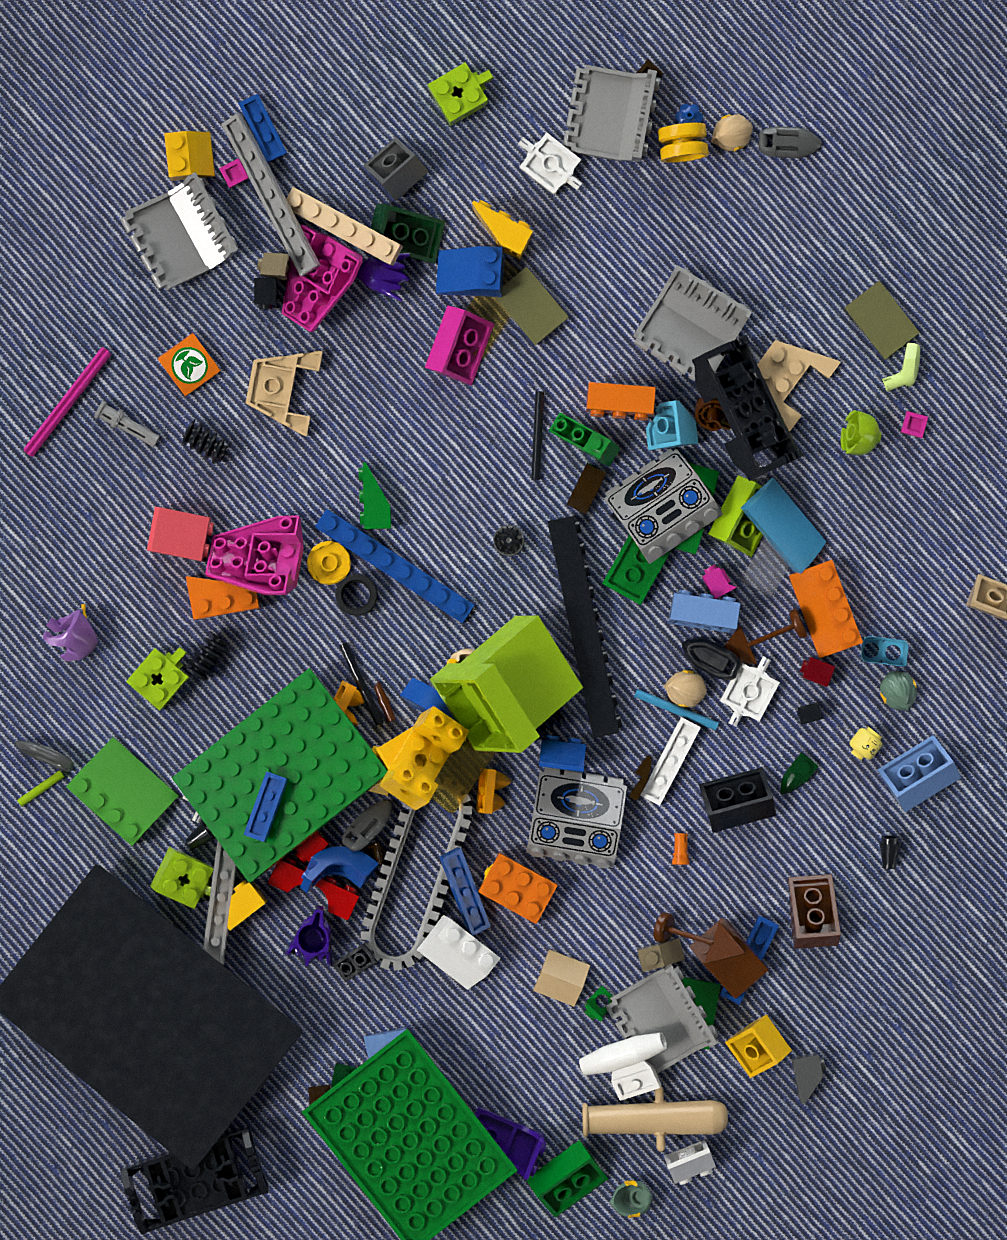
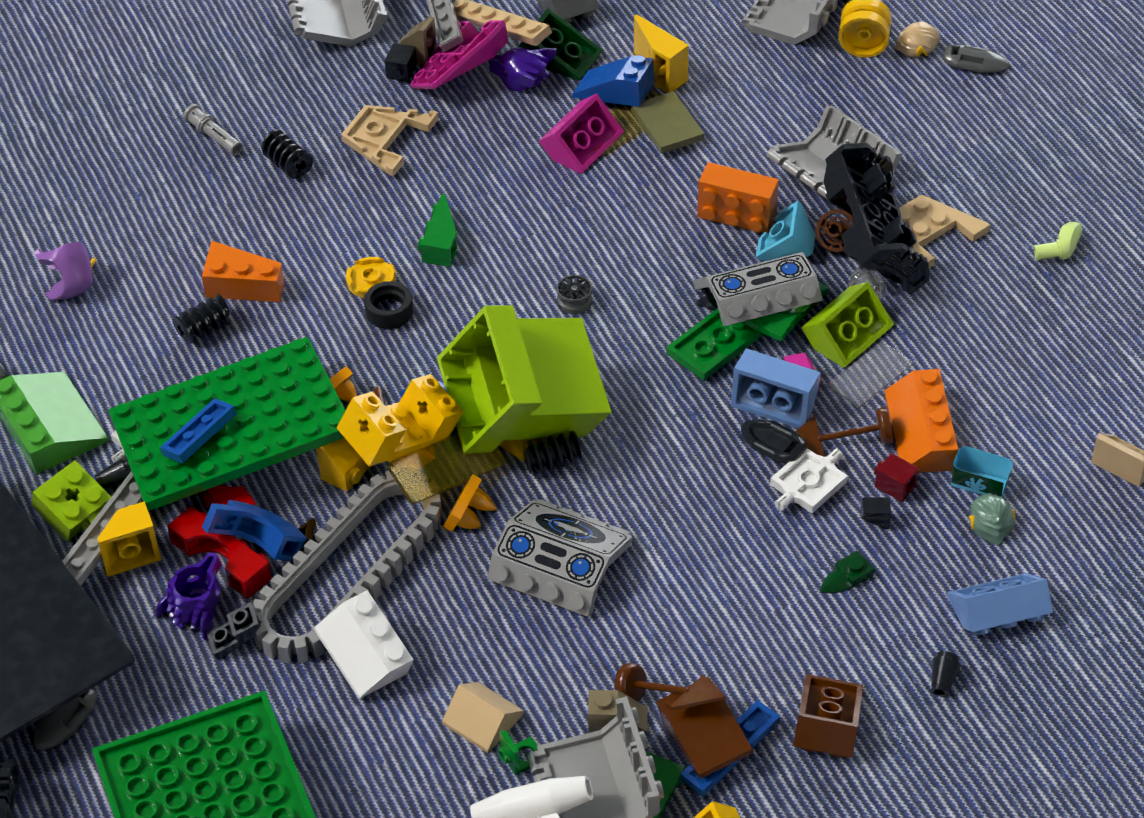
camera: 20 degrees right, 40 degrees down
dark pink axle [24,347,111,457] -> none
lime hinge [126,647,190,711] -> none
coral slope [147,506,214,562] -> none
slope [157,333,221,396] -> none
dark pink wedge [205,516,304,595] -> none
blue plate [315,509,474,624] -> none
black bar [339,642,384,726] -> none
dark grey piece [342,800,392,851] -> none
blue plate [439,847,491,936] -> none
orange piece [478,852,558,924] -> none
white plate [518,132,582,195] -> none
black bar [531,391,544,480] -> none
blue slope [538,735,586,772] -> none
black brick [547,516,622,738] -> none
green slope [549,413,620,467] -> none
dark brown slope [566,462,607,514] -> none
dark brown slope [628,755,652,801] -> none
dark azure bar [634,689,719,731] -> none
white plate [640,717,701,806] -> none
tan hair [664,670,707,707] -> none
orange pin [672,833,690,865] -> none
black slope [699,767,777,833] -> none
dark azure slope [741,478,826,574] -> none
lime cylinder [840,410,881,456] -> none
olive tile [844,281,920,360] -> none
light yellow head [849,727,883,760] -> none
dark pink plate [900,411,928,439] -> none

